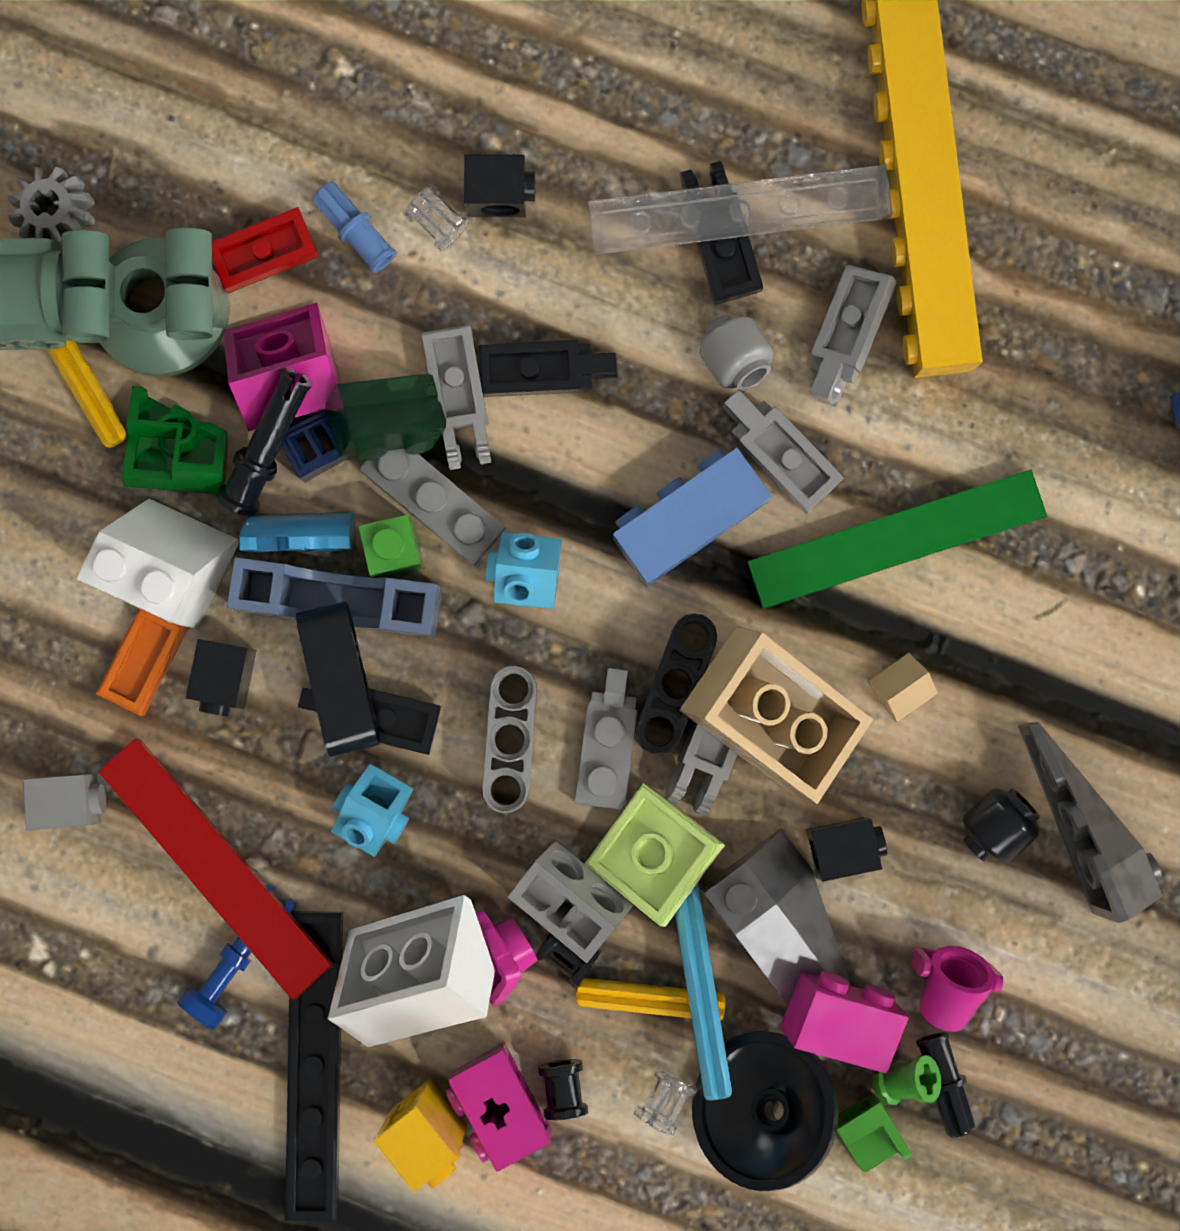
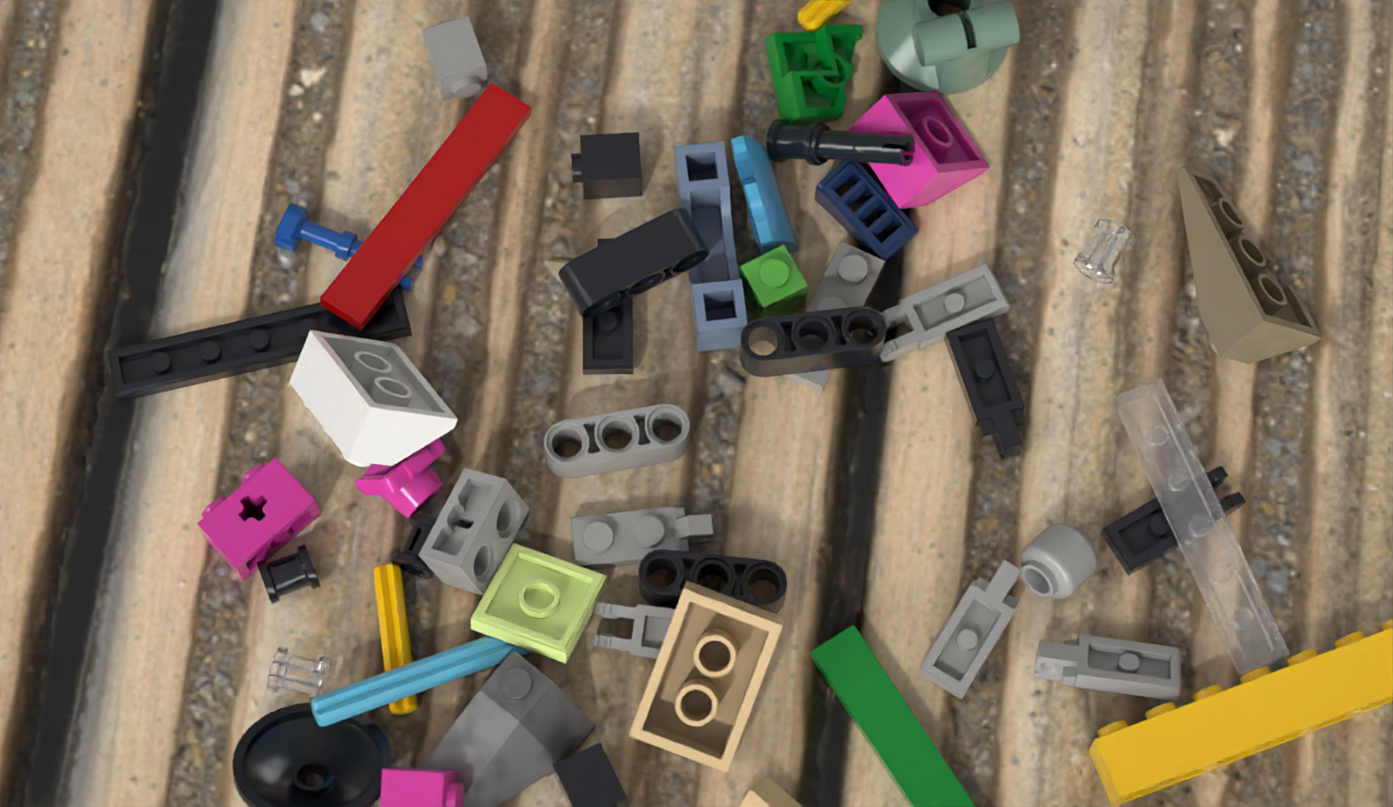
camera: 70 degrees right, 15 degrees down
white slope [77,499,240,630] -> none
orange tile [96,608,189,716] -> none
red plate [212,207,319,294] -> none
medium blue axle [313,182,397,273] -> none
clear green brick [325,373,447,461] -> none
medium azure brick [331,764,413,857] -> none
yellow brick [373,1077,468,1193] -> none
black brick [464,154,536,217] -> none
medium azure brick [486,532,562,609] -> none
medium blue brick [612,448,772,587] -> none
none -> black beam [740,306,887,377]
none -> dark tan wedge [1177,165,1322,364]

